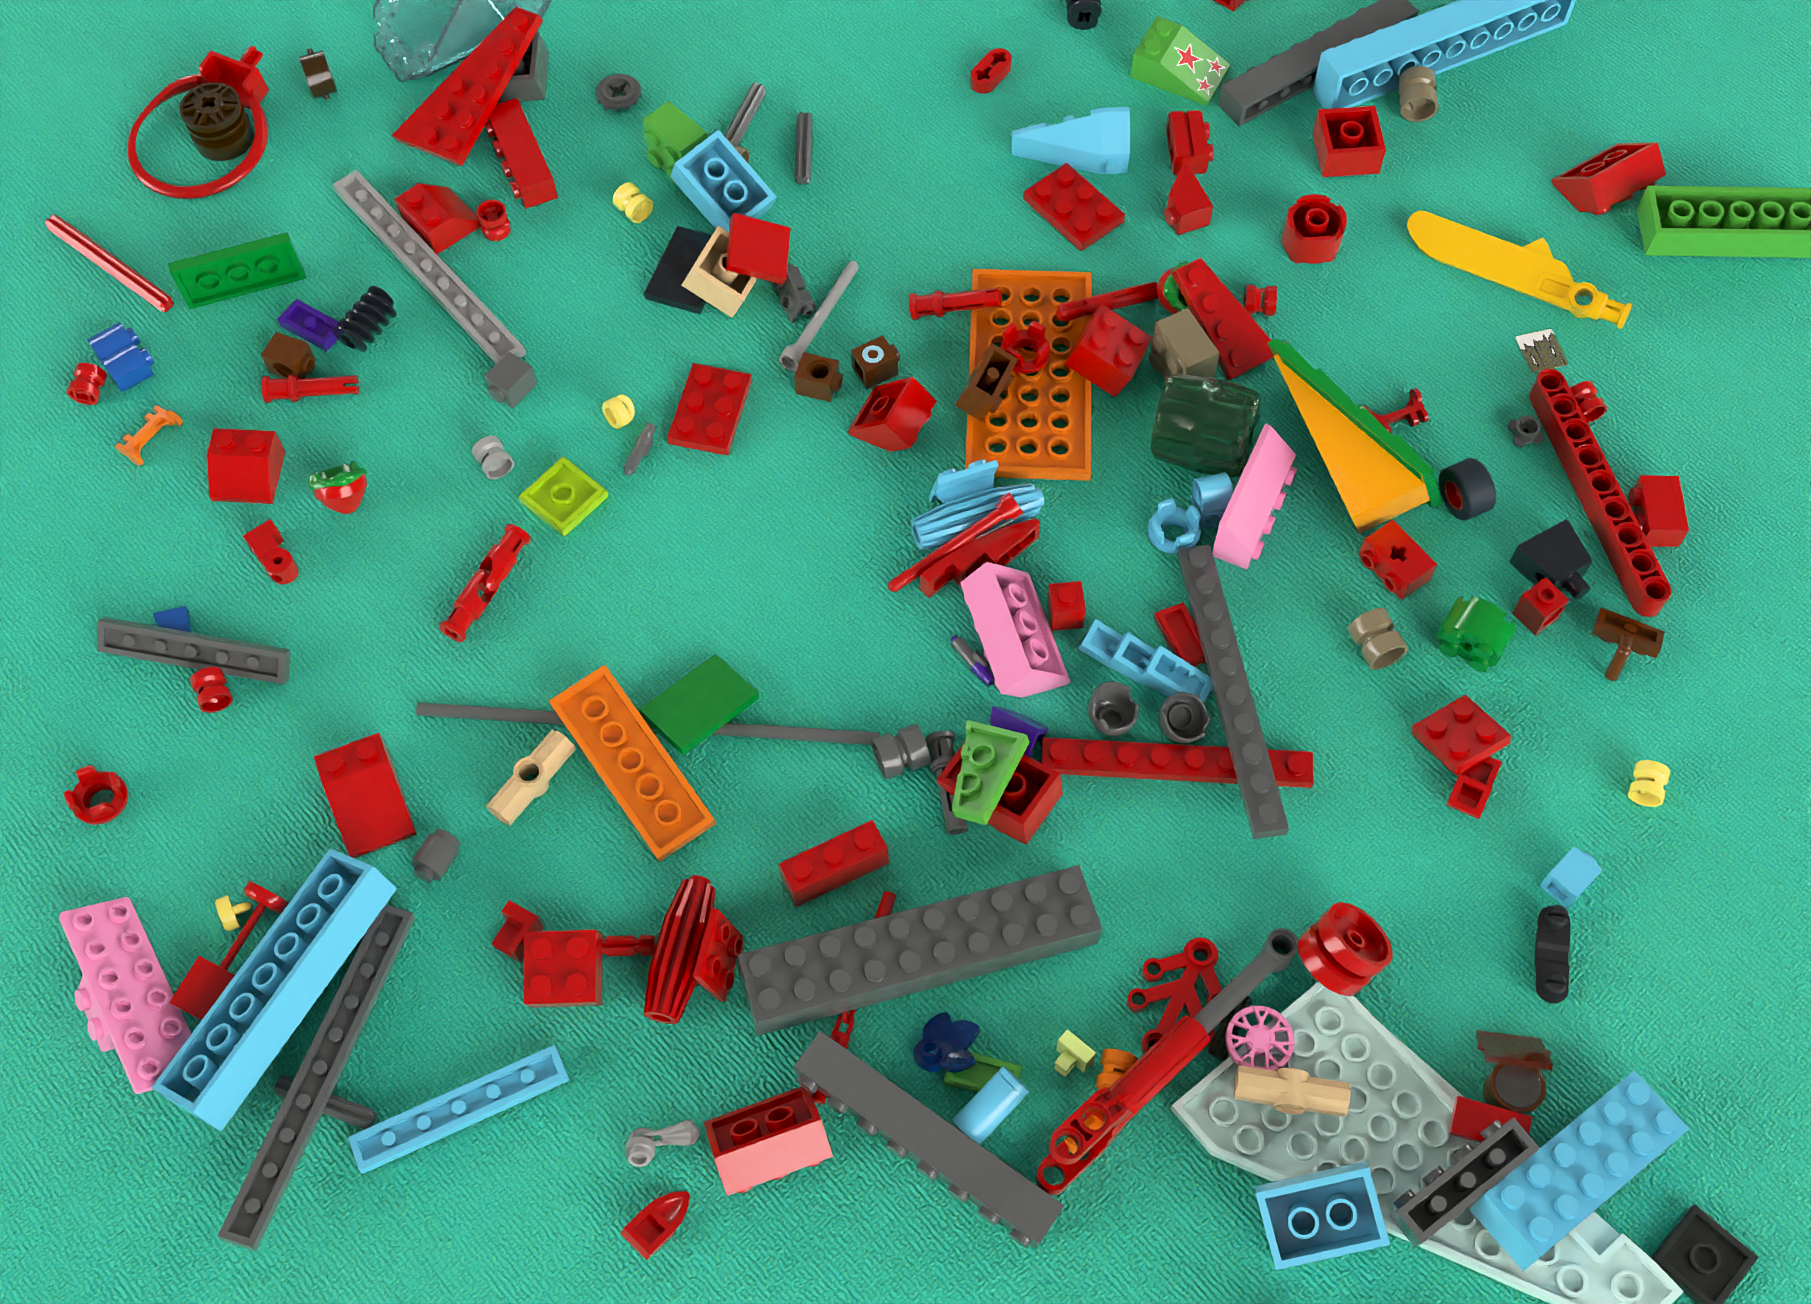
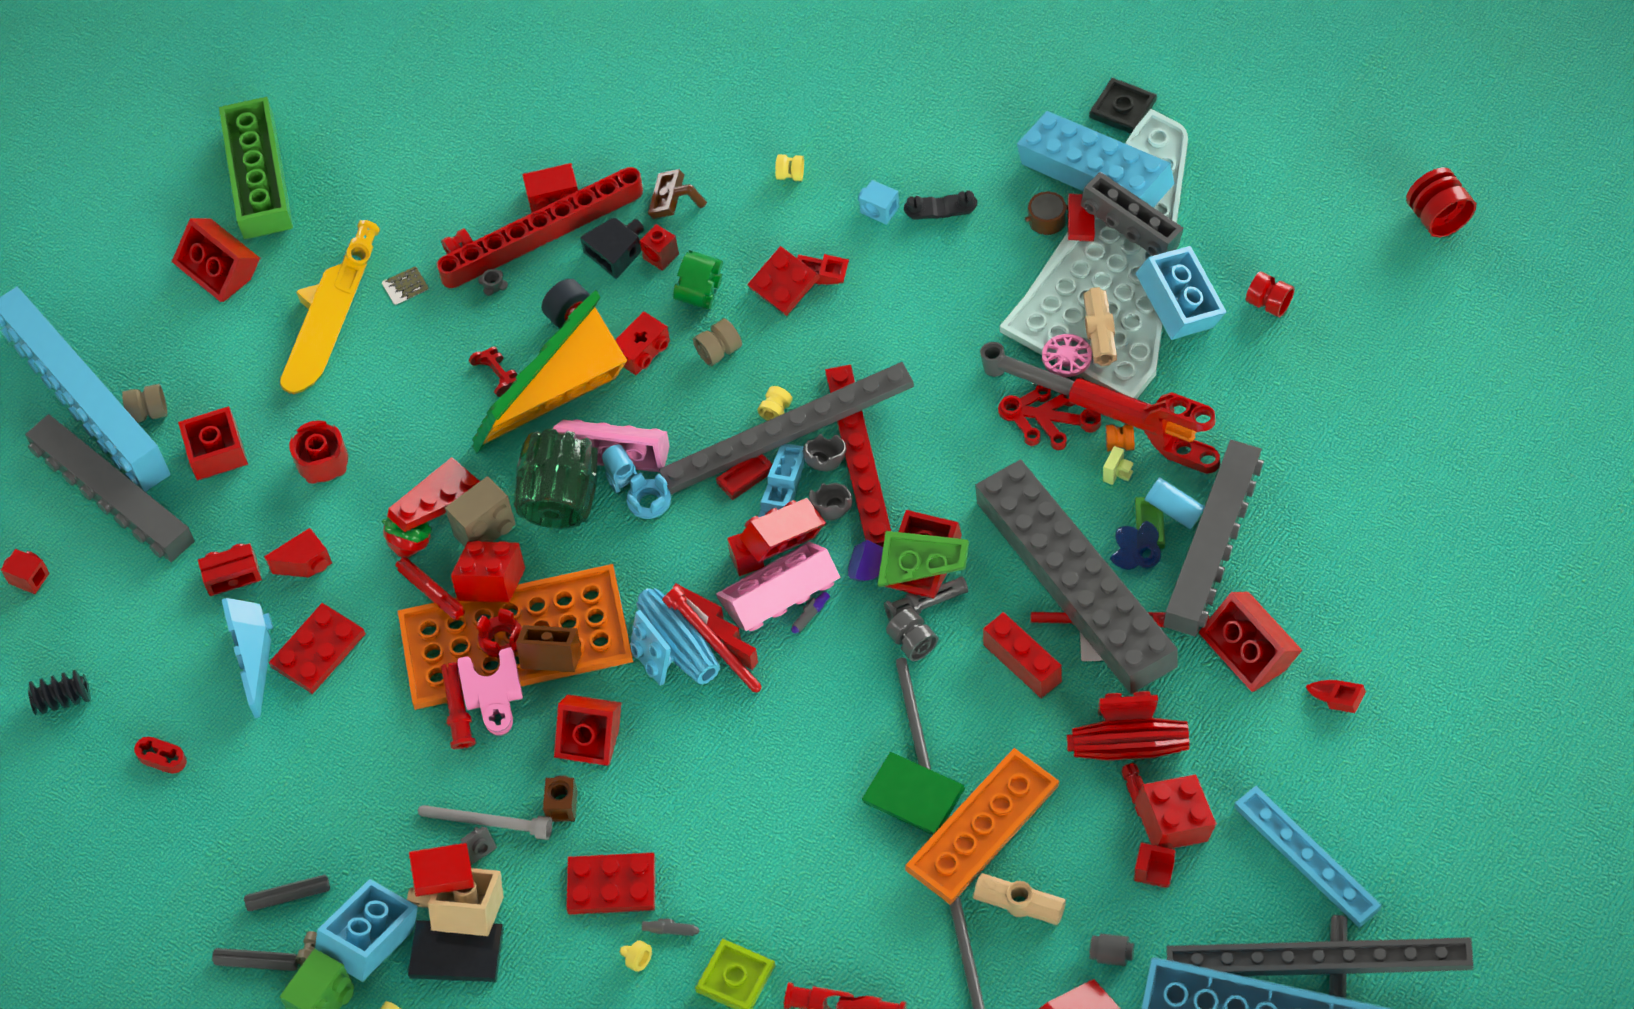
camera: 100 degrees left, 5 degrees down
light grey piece [625,1119,700,1167] -> none
reddish brown brick [851,335,900,390] -> none
bright green slope [1131,16,1230,106] -> none
red wheel [1243,284,1277,316] -> none
red wheel [1298,902,1393,996] -> none
piece [1476,1030,1553,1071] -> none
none -> bright pink piece [457,647,523,736]
none -> brick [739,498,826,562]
none -> light yellow wheel [757,386,792,421]

